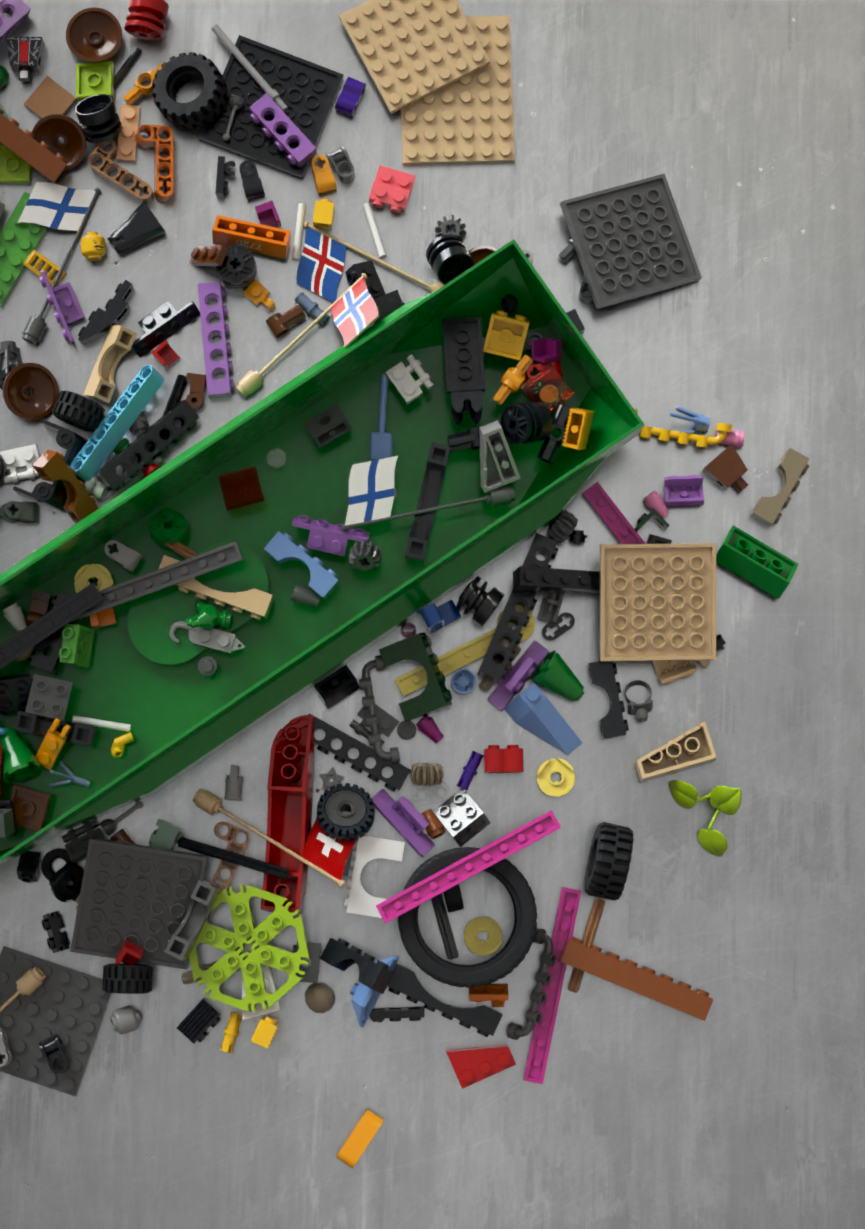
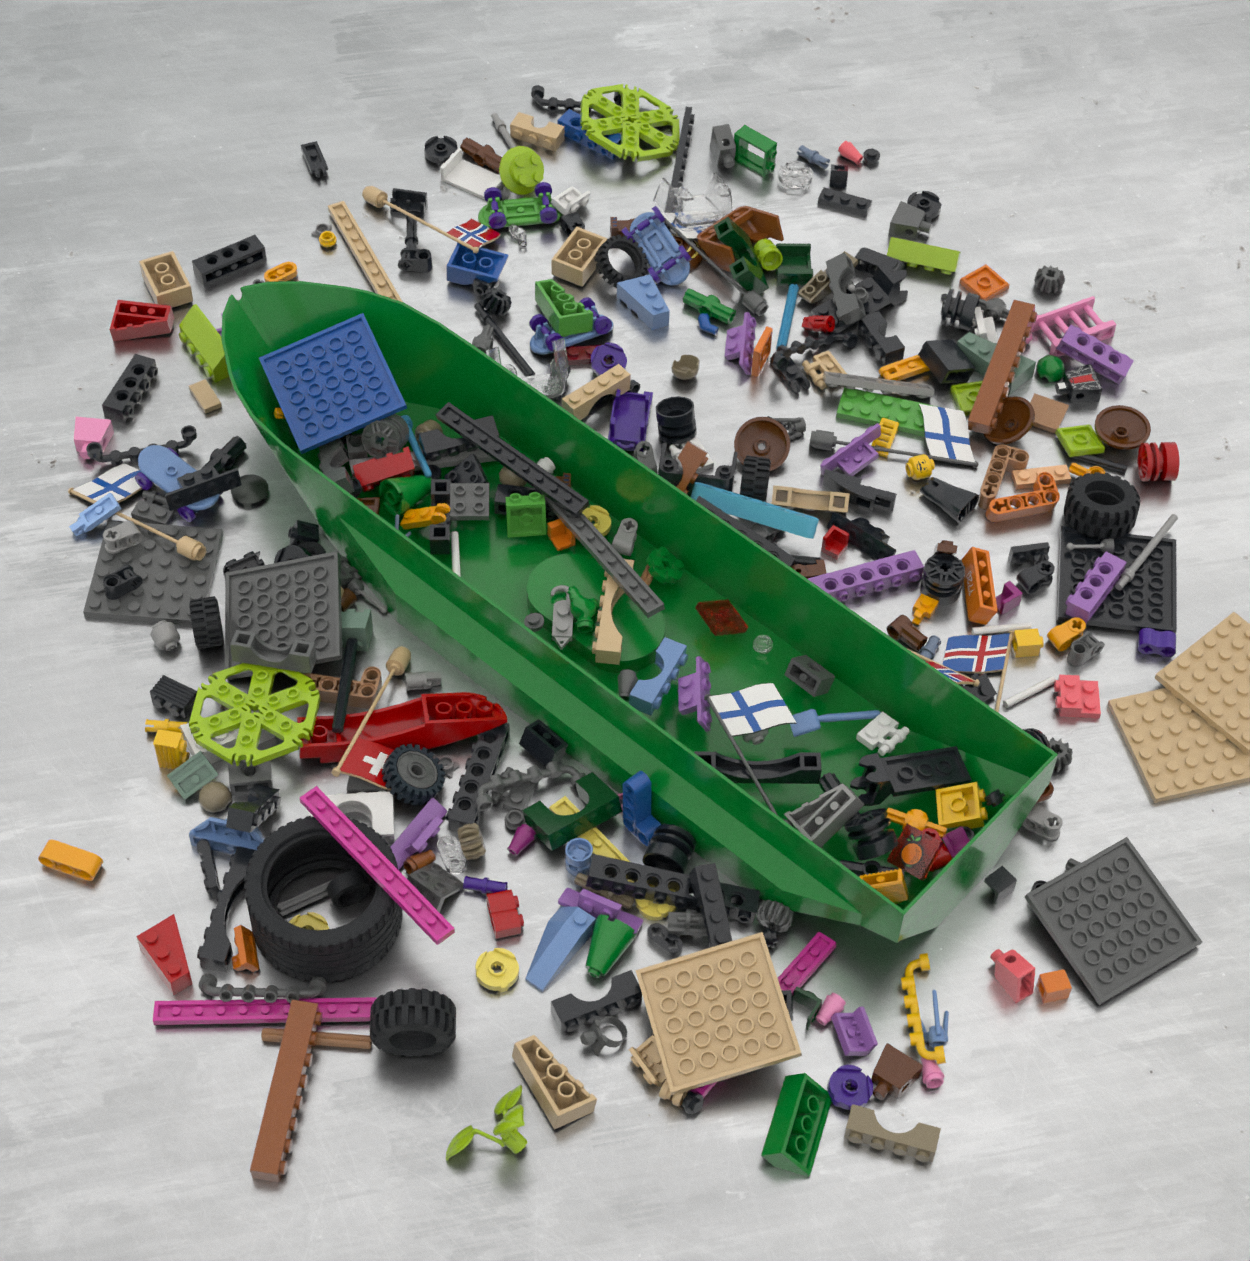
camera: 80 degrees right, 30 degrees down
black wheel [75,94,123,143] -> none
red panel [115,940,143,965] -> none
dark grey gear [349,540,382,573] -> none
none -> sand green plate [166,750,219,800]
none -> dark purple plate [827,1065,873,1110]
none -> coral torso [990,949,1035,1003]
none -> orange panel [1036,969,1072,1003]

